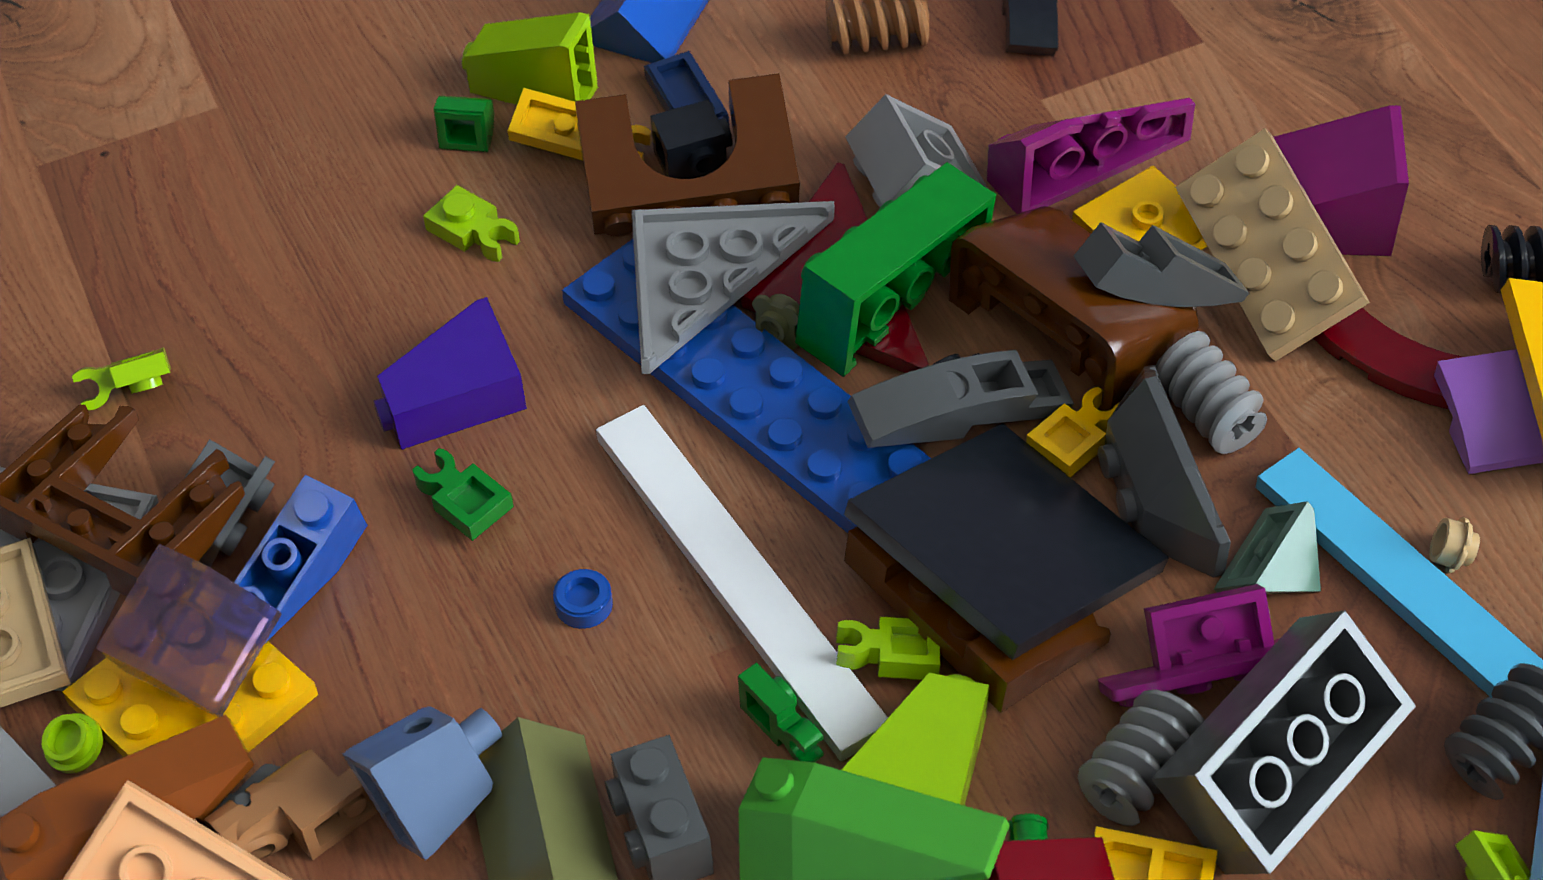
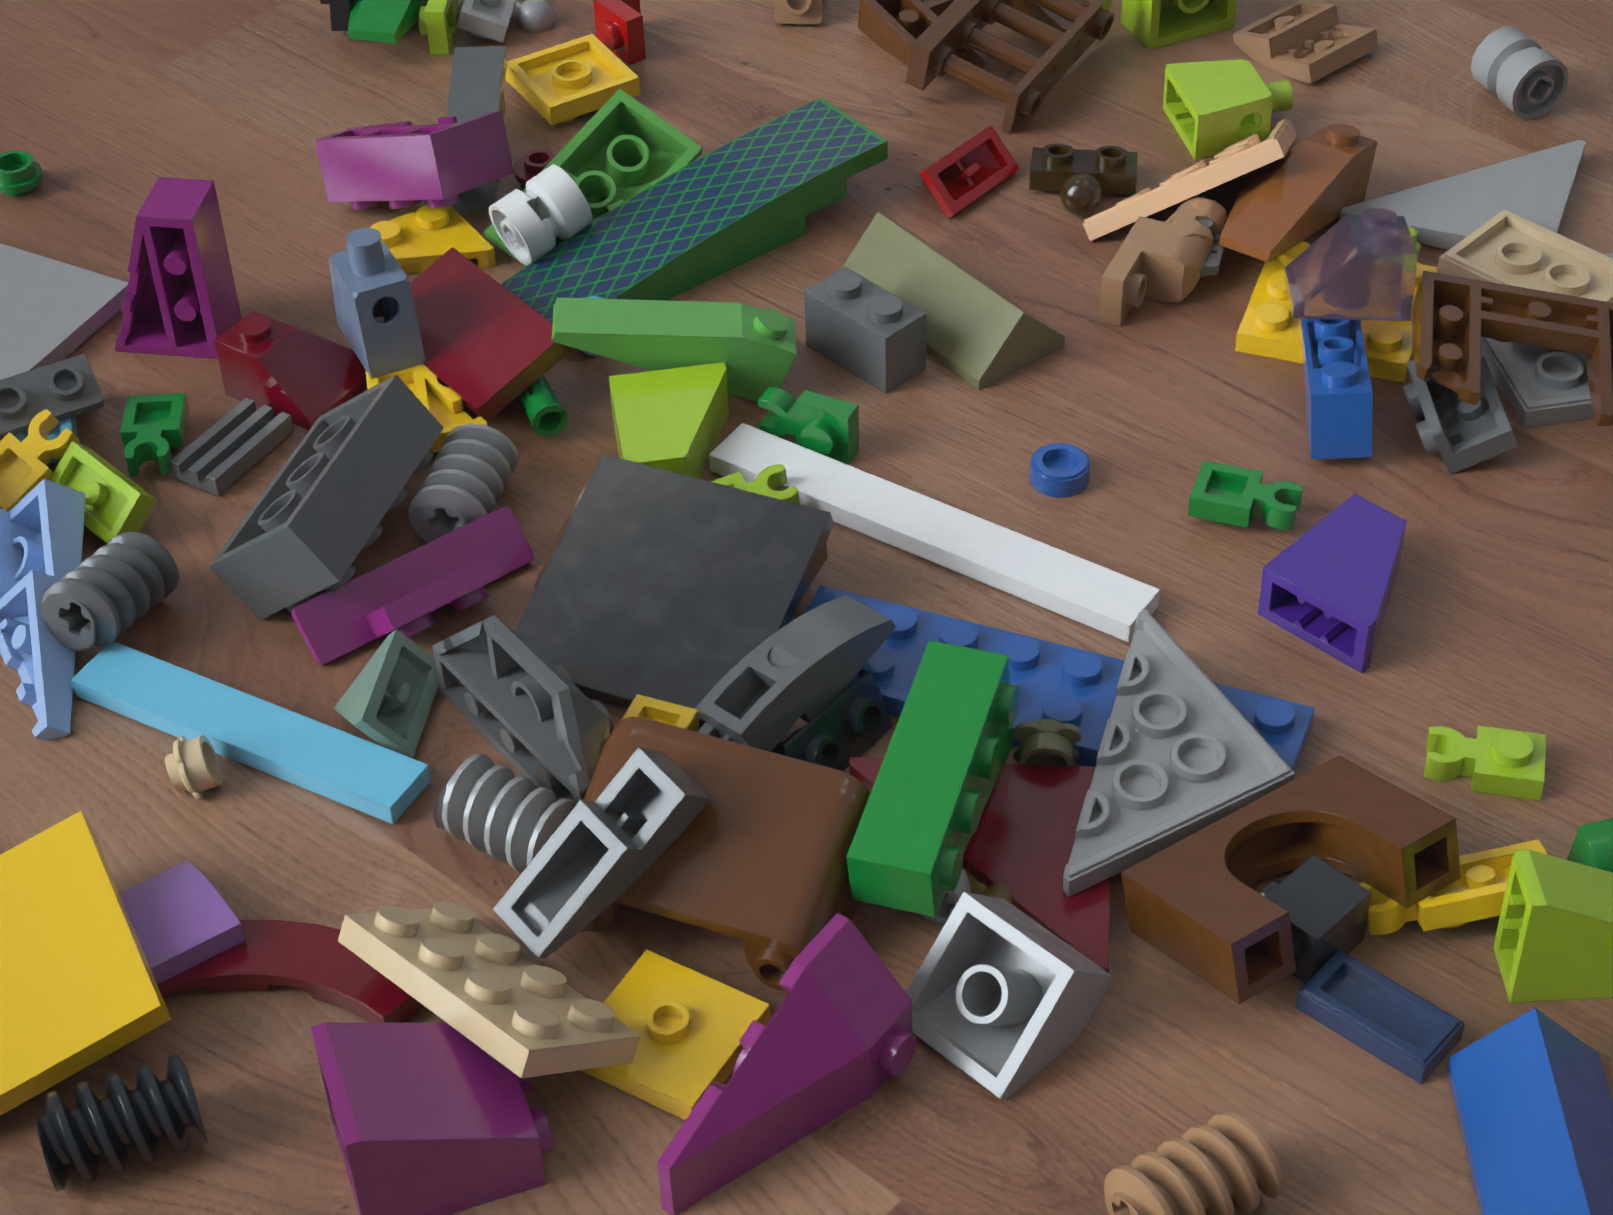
camera: 155 degrees right, 10 degrees down
sand blue torso [343,706,502,860] -> none

